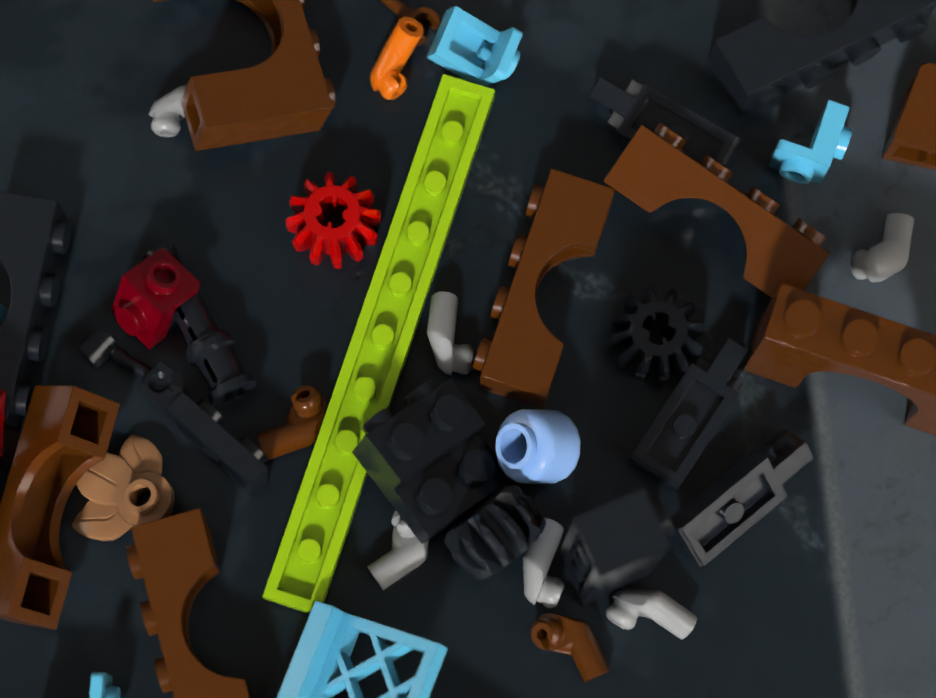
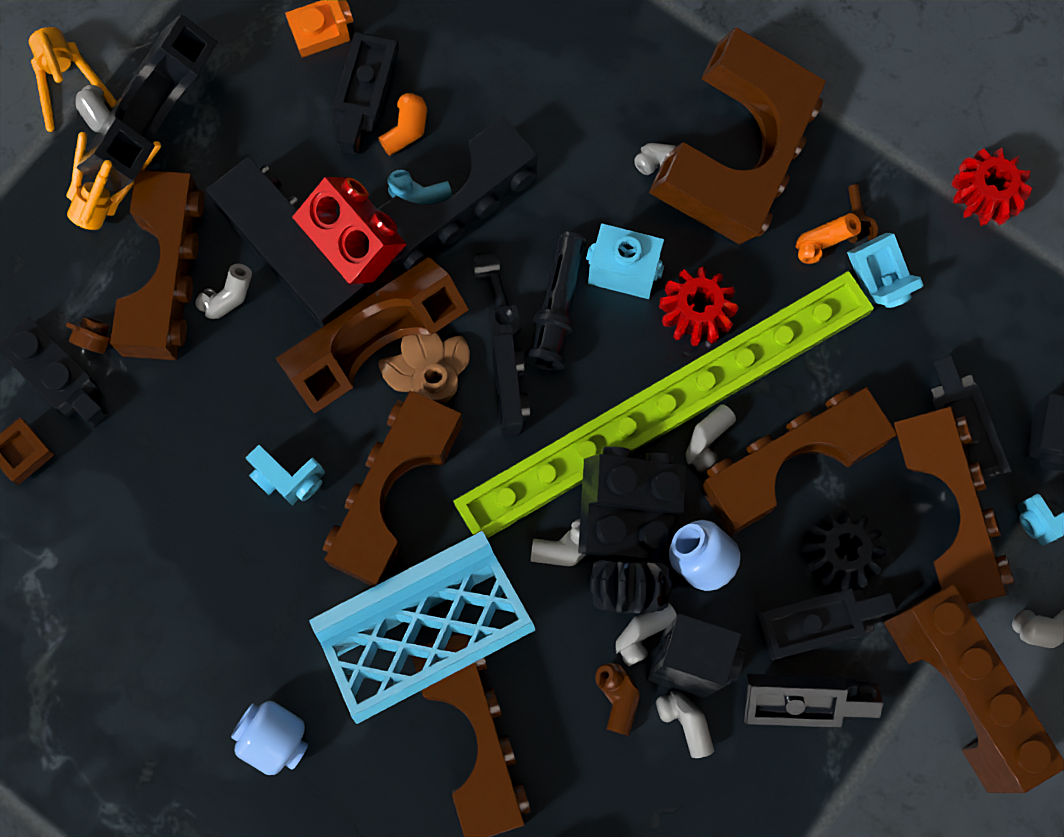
camera: 45 degrees right, 0 degrees up
dark red bracket [111,249,200,350] -> none
reddish brown arm [257,385,327,461] -> none
none -> medium azure head [586,223,665,299]

